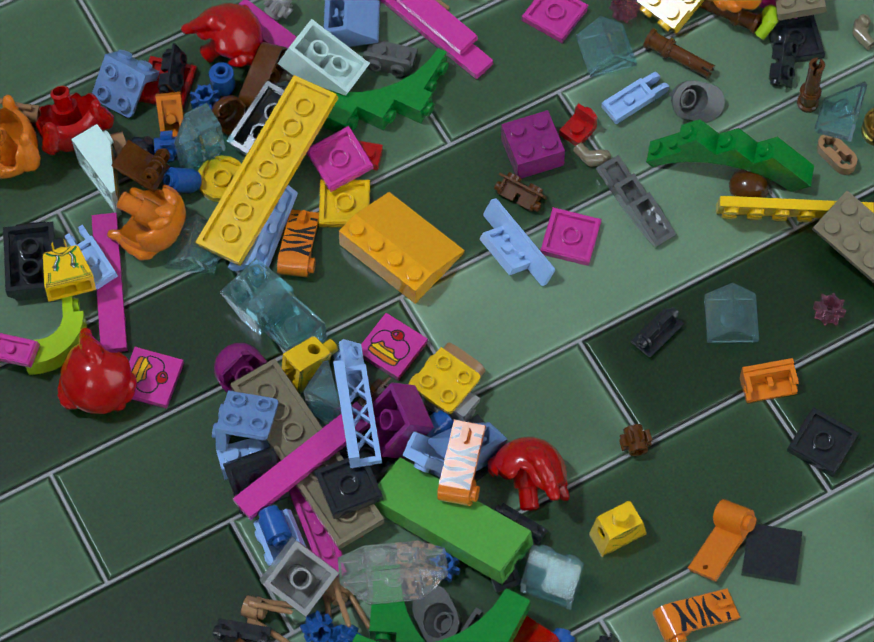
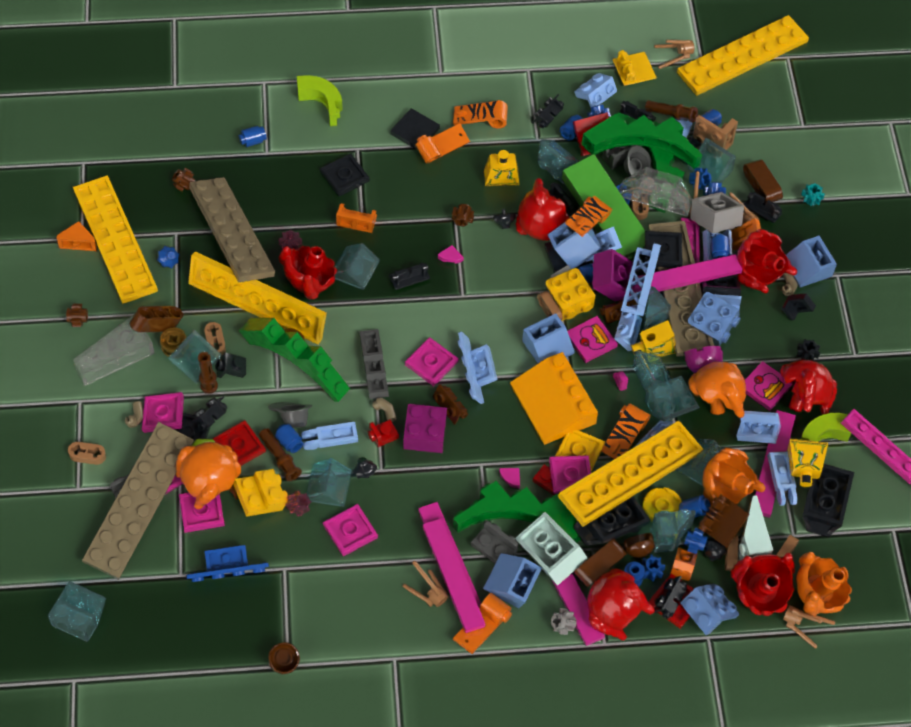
camera: 160 degrees left, 5 degrees down
none -> dark pink tile [142,392,184,433]
none -> red tile [212,420,266,466]
none -> black bracket [215,353,246,378]
none -> blue brick [275,424,303,453]
none -> red piece [279,246,337,300]
none -> black piece [353,457,377,479]
none -> dark pink tile [438,245,464,264]
none -> black piece [493,209,516,229]
none -> dark pink tile [499,468,520,489]
none -> medium blue slope [522,314,575,363]
none -> dark pink tile [613,371,628,391]
none -> orange piece [688,361,746,418]
none -> orange slope [731,218,761,250]
none -> red piece [737,229,797,294]
none -> light blue bracket [737,411,781,444]
none -> medium nougat beam [777,535,799,558]
none -> dark tan arm [782,273,798,296]
none -> black bracket [782,293,816,321]
none -> medium blue slope [786,236,837,288]
none -> black gear [796,339,820,361]

